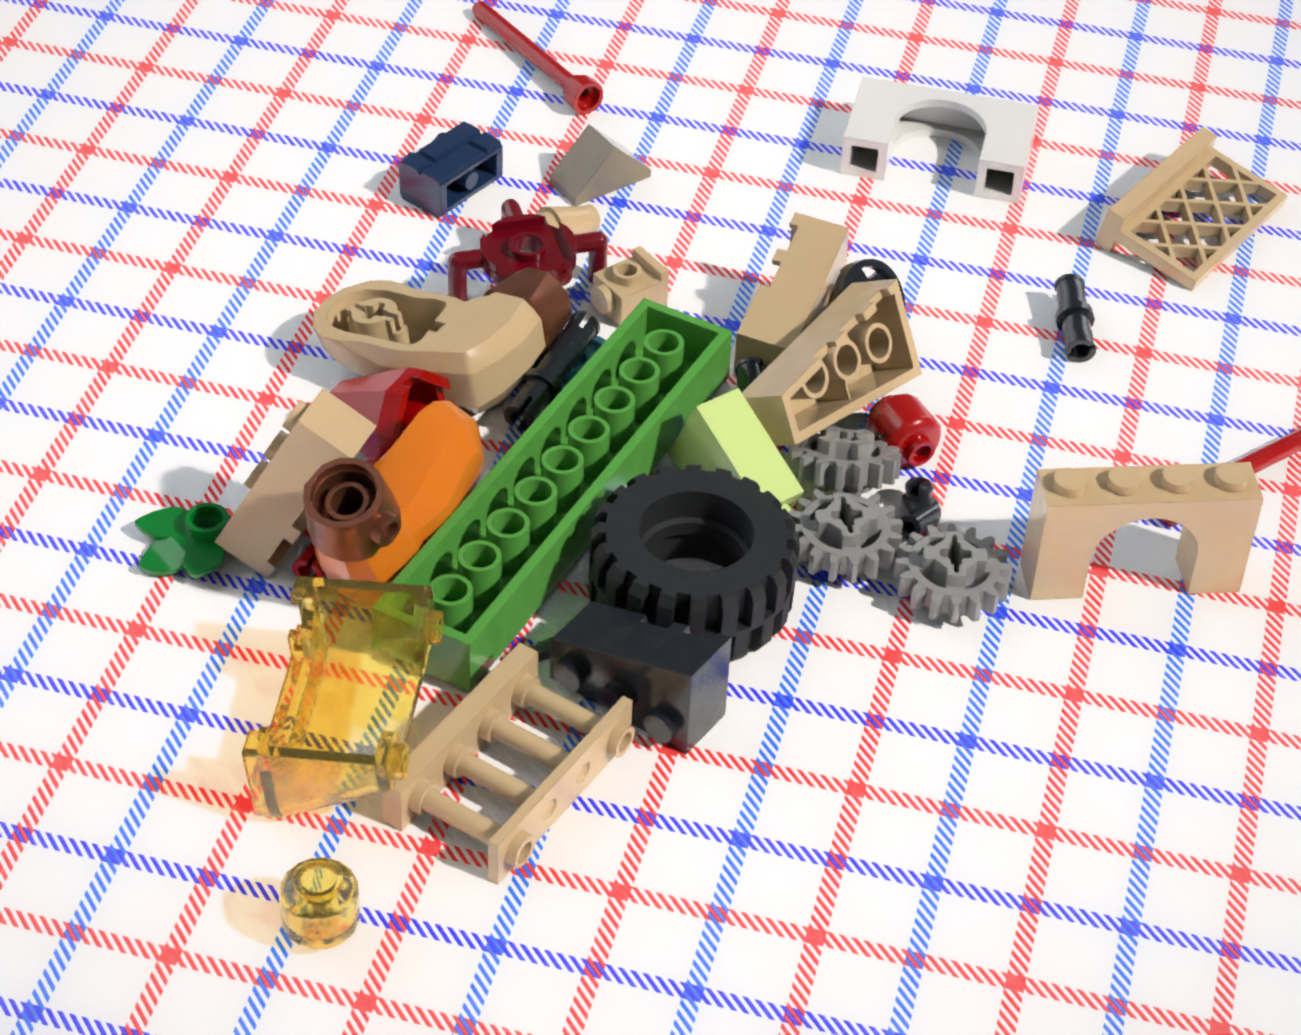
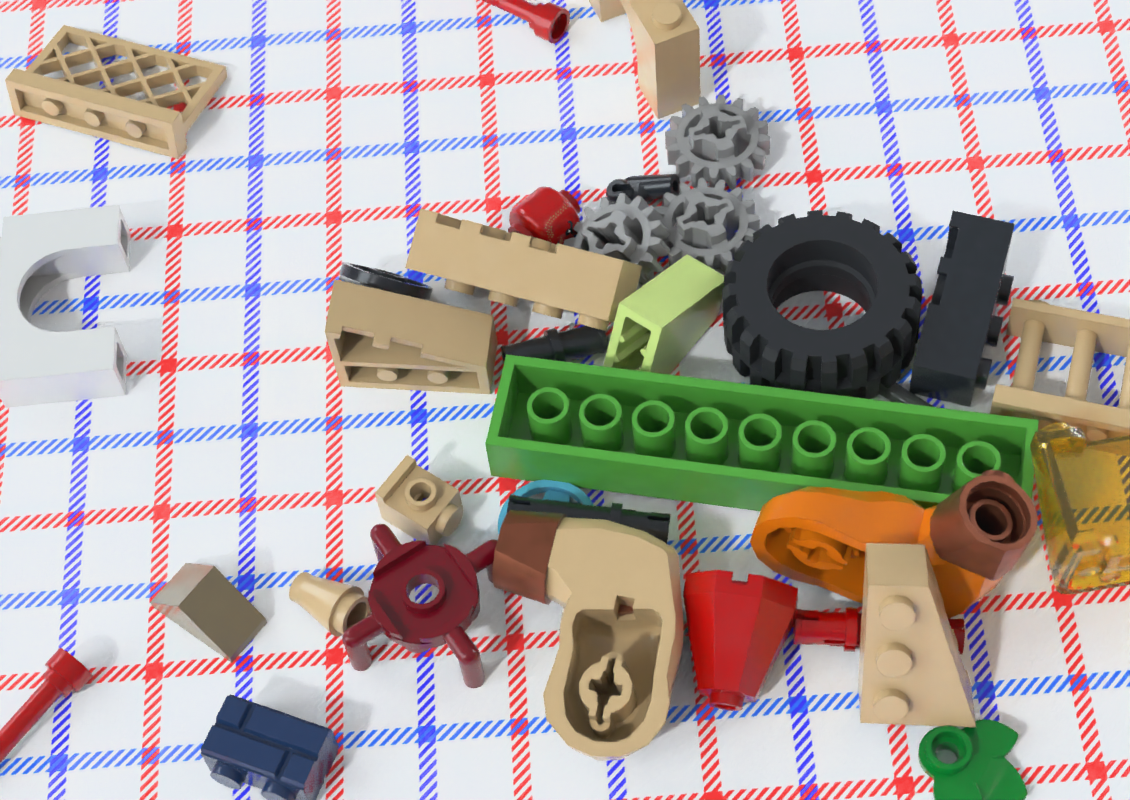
camera: 100 degrees left, 15 degrees up
black pin [1054,273,1097,363] -> none

